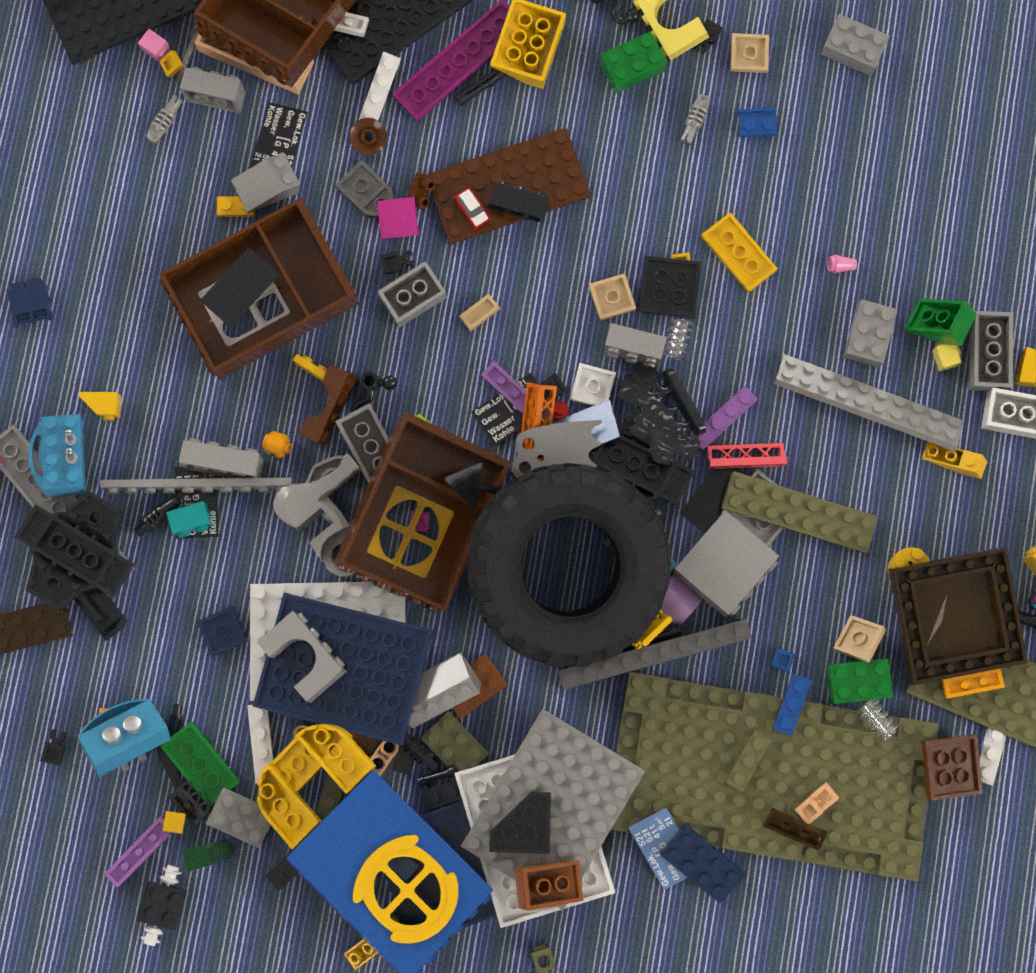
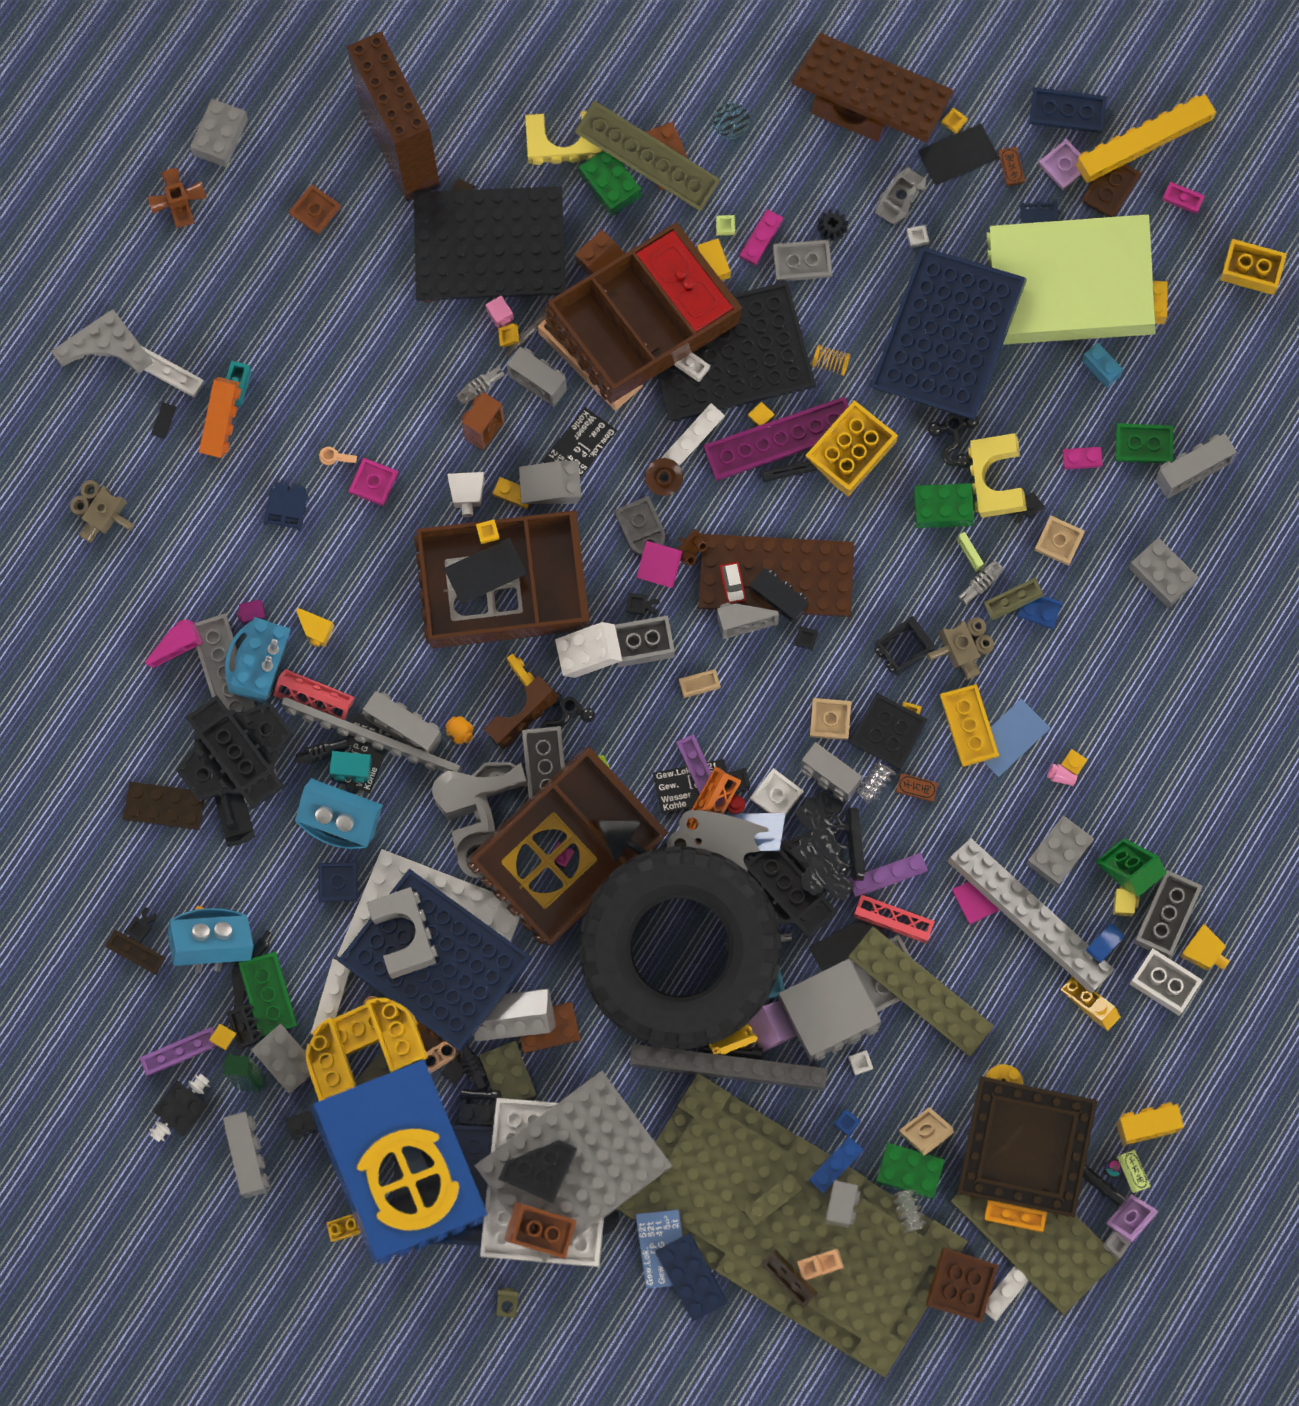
camera: 25 degrees right, 5 degrees down
none -> dark brown plate [105,930,166,975]
none -> light grey brick [223,1112,270,1199]
none -> magenta brick [237,600,267,626]
none -> coral fence [273,669,355,720]
none -> dark azure piece [295,779,383,849]
none -> light nougat plate [319,447,357,465]
none -> dark pink tile [349,458,398,507]
none -> white torso [448,472,485,517]
none -> dark orange brick [461,392,505,451]
none -> yellow plate [476,520,500,544]
none -> white brick [555,622,622,678]
none -> light grey slope [717,603,779,639]
none -> yellow tile [748,402,775,426]
none -> black plate [795,626,818,651]
none -> light grey brick [825,1180,861,1228]
none -> white tile [848,1050,873,1075]
none -> black window [874,616,935,676]
none -> dark orange tile [896,773,938,802]
none -> dark tan piece [927,617,994,680]
none -> dark pink tile [952,881,1000,925]
none -> yellowish green tile [957,532,984,572]
none -> medium blue sticker [983,699,1051,777]
none -> olive plate [984,577,1044,621]
none -> yellow plate [1061,749,1088,776]
none -> blue slope [1086,923,1125,963]

